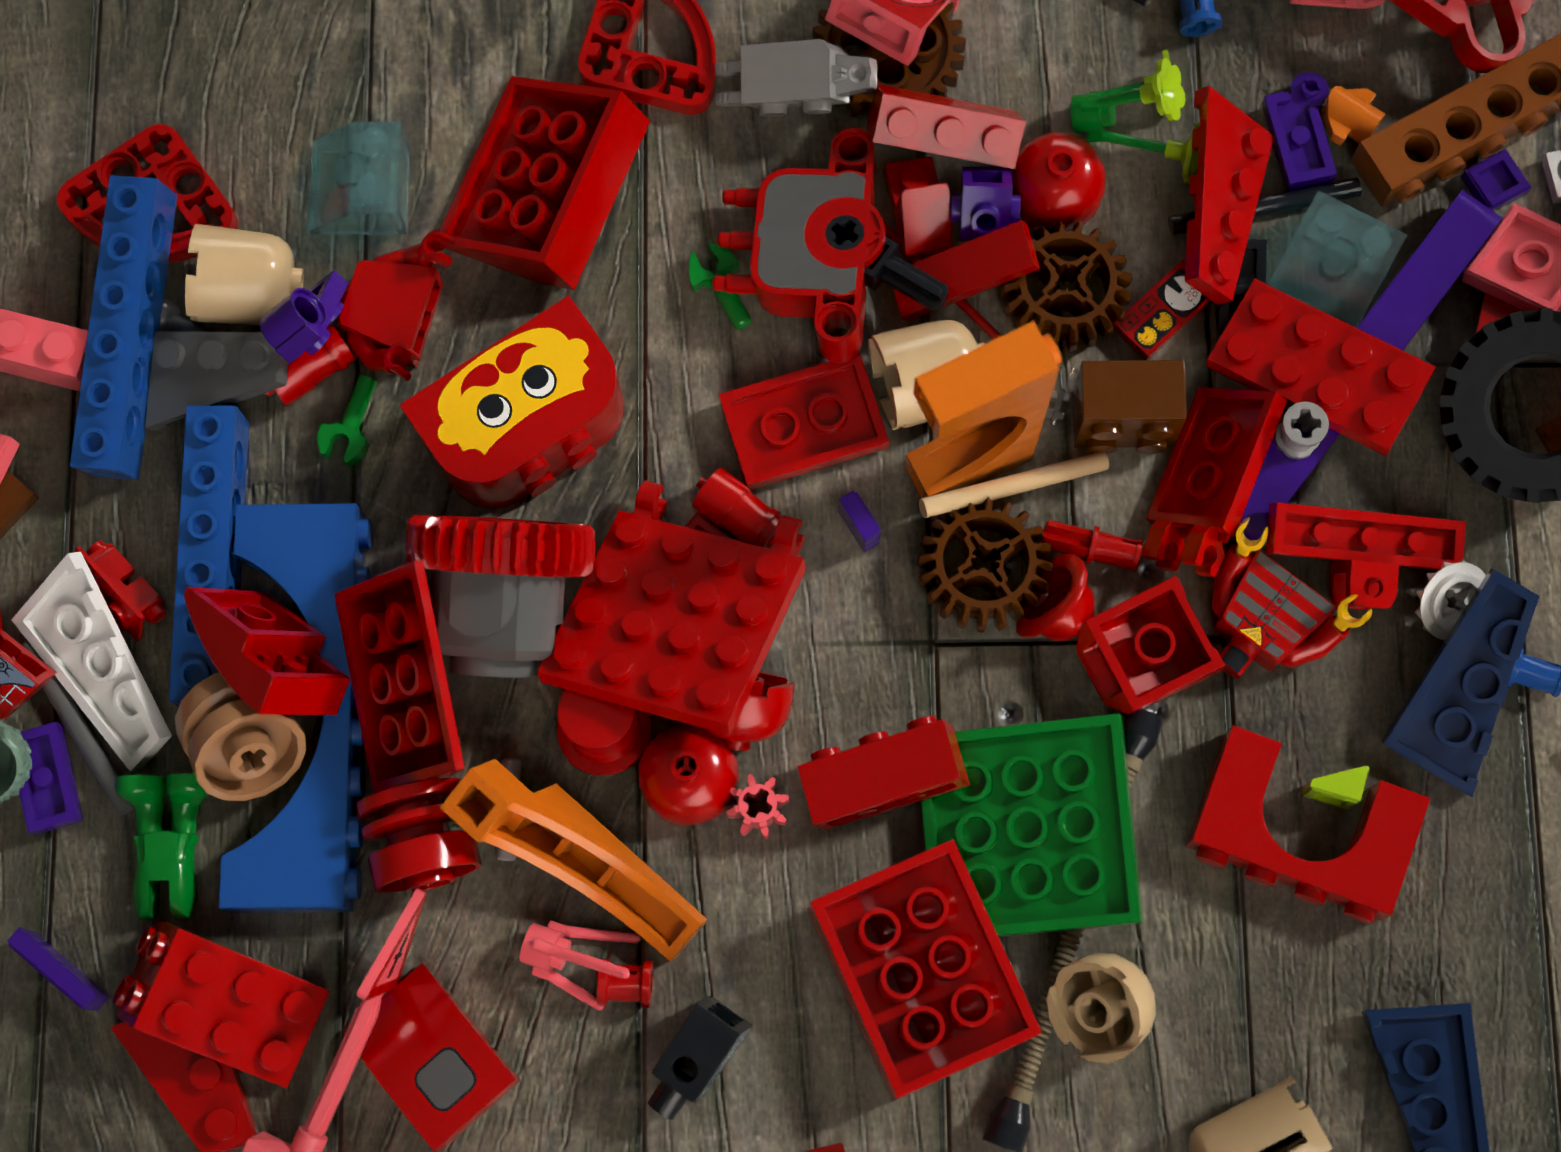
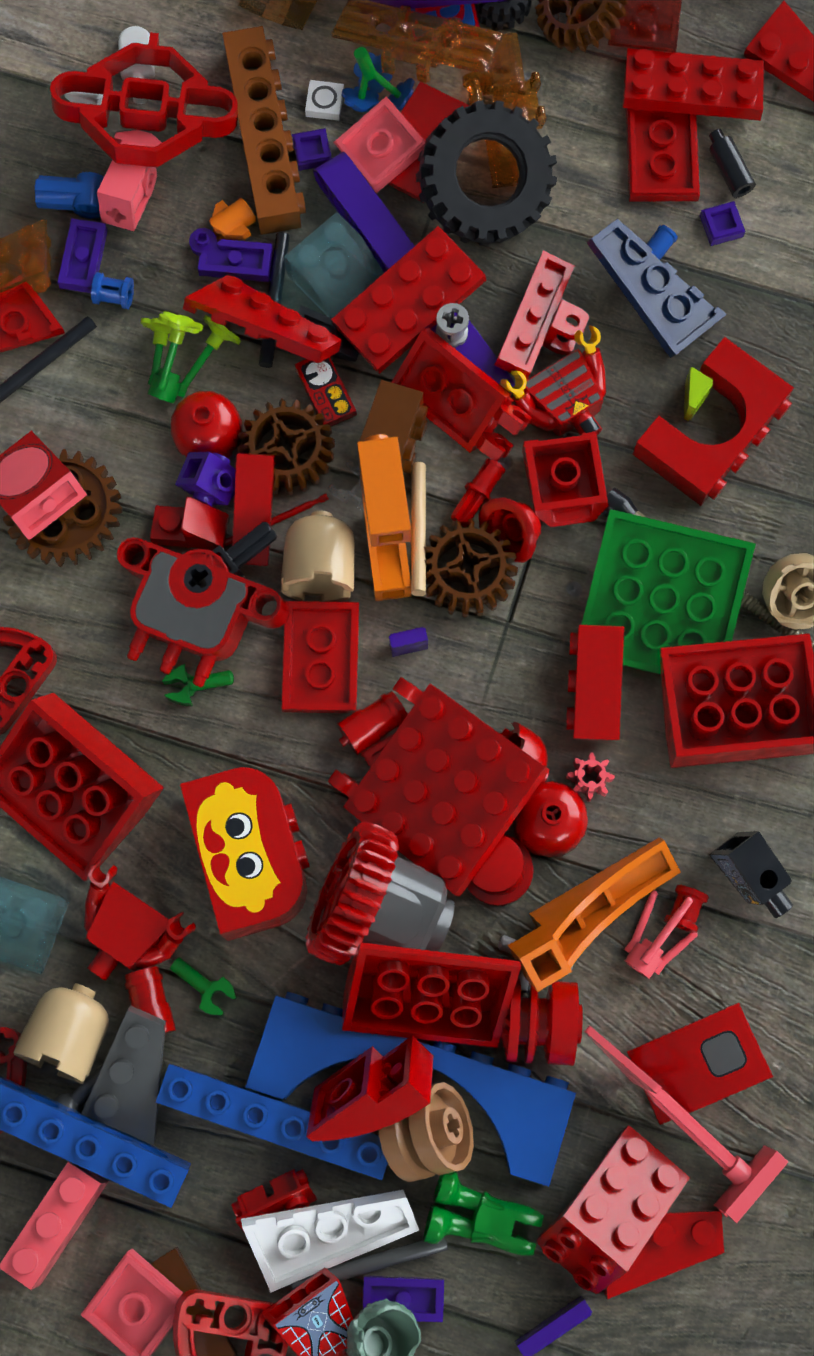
camera: 75 degrees left, 0 degrees up
dark purple plate [260,270,348,364] -> none
light grey hinge [715,39,878,117] -> none
brick [866,84,1026,169] -> none
white gear [1415,560,1486,640] -> none

